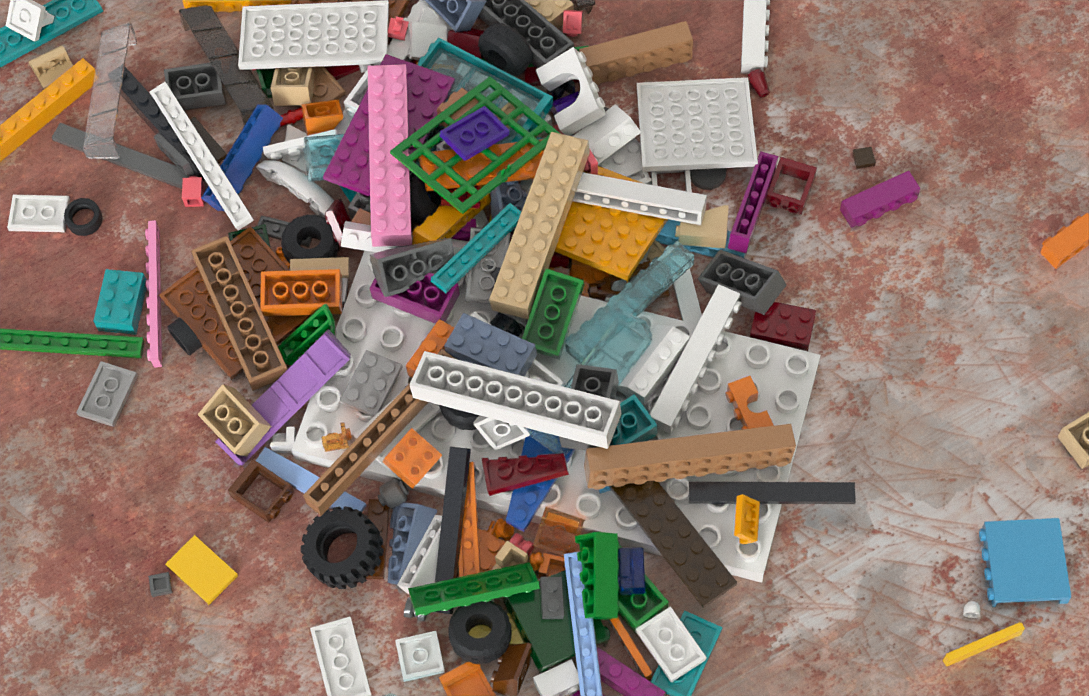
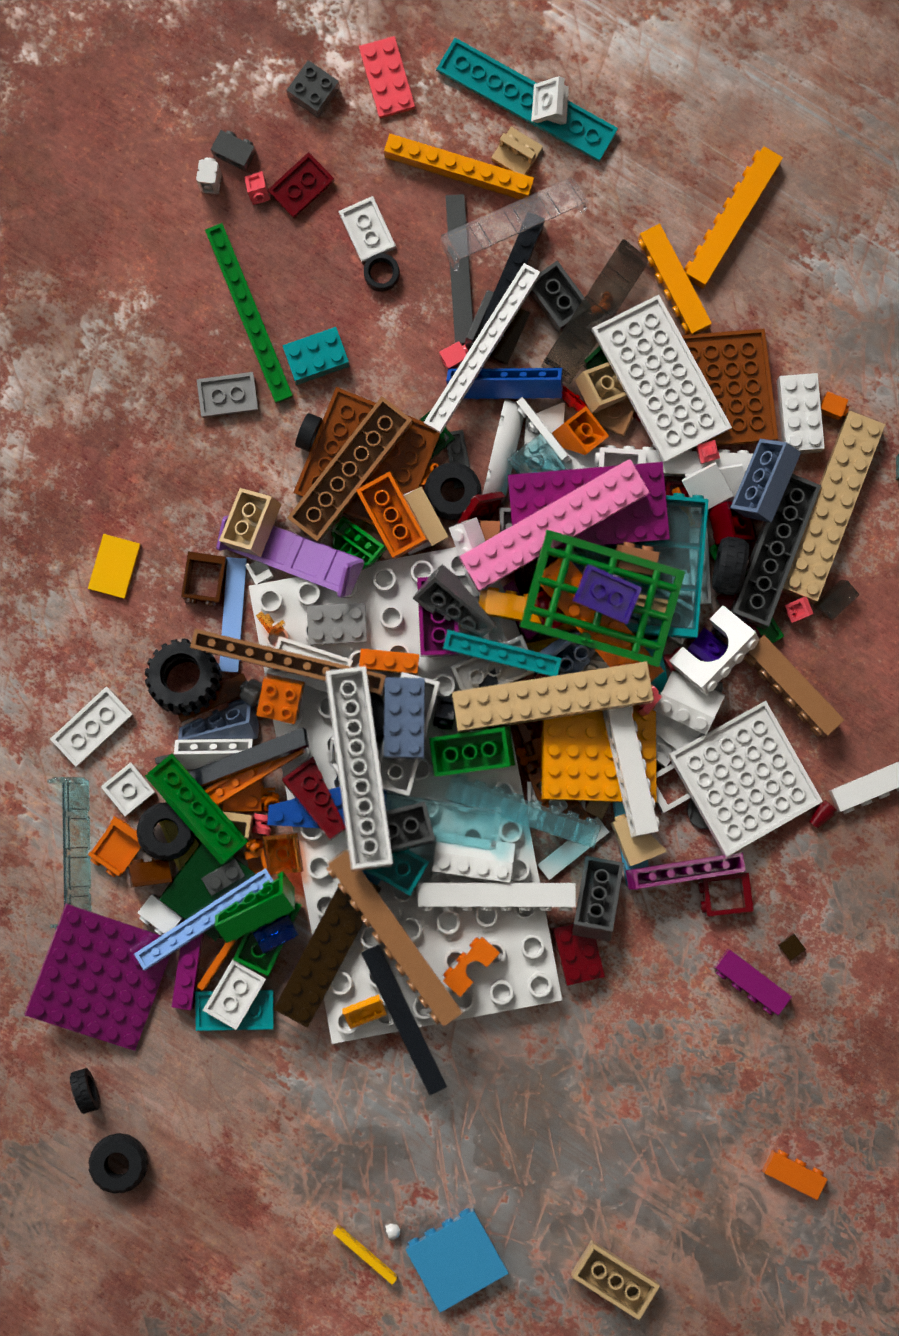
camera: 60 degrees right, 20 degrees up
bright pink plate [145,220,162,368] -> none
dark grey tile [148,572,173,597] -> none

